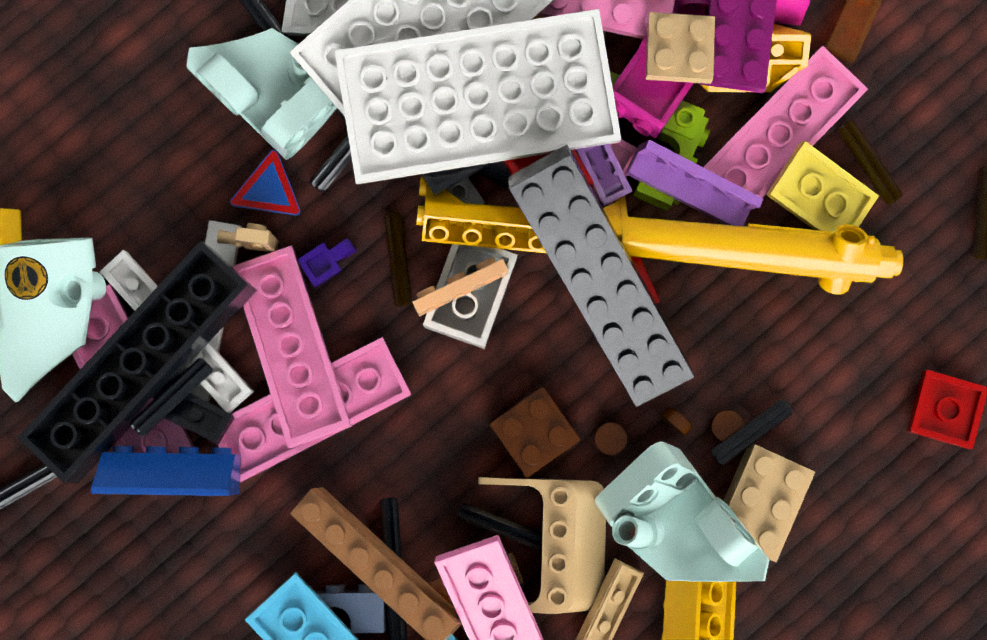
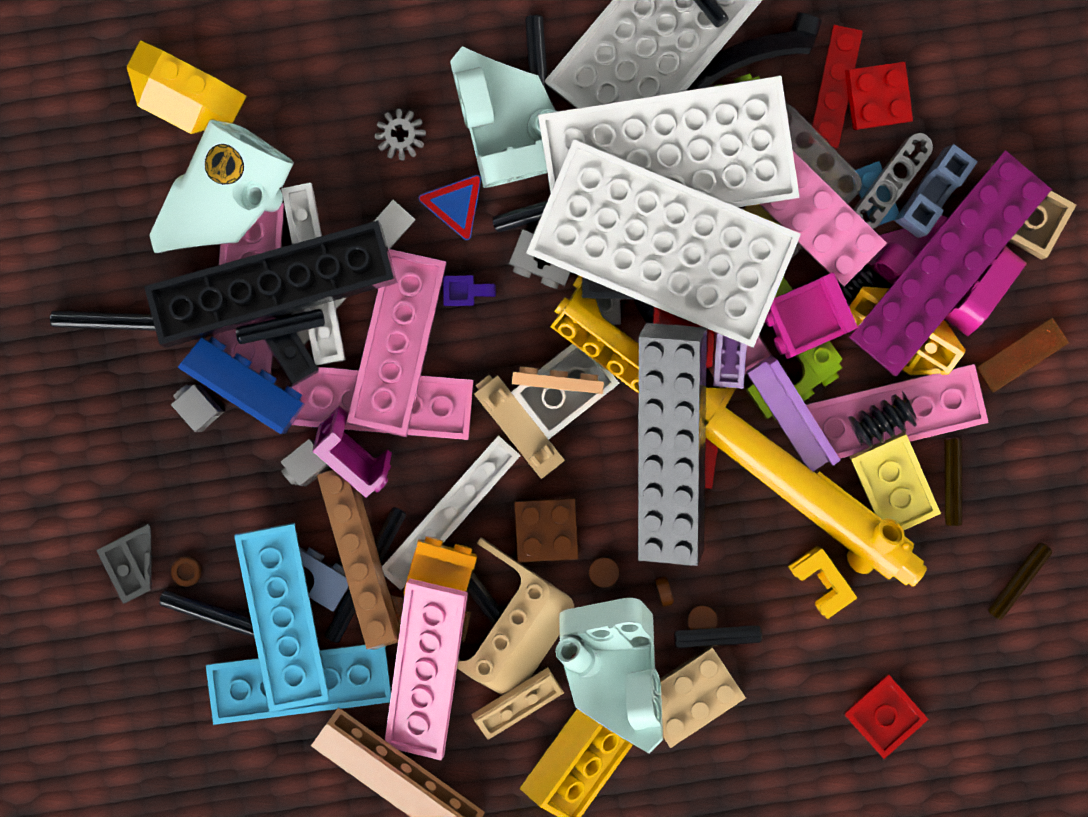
camera: 35 degrees right, 5 degrees up
tan plate [217,223,279,253] -> none
dark brown axle [384,212,412,307] -> none
tan plate [645,12,715,84] -> none
none -> light grey brick [171,384,224,432]
none -> light grey brick [281,439,331,487]
none -> magenta panel [312,406,392,498]
none -> light grey gear [375,109,426,161]
none -> white plate [382,435,521,590]
none -> light orange bracket [403,536,477,596]
none -> tan brick [474,375,565,479]
none -> light grey brick [509,230,571,289]
none -> yellow panel [788,546,857,619]
none -> black piece [848,391,917,448]

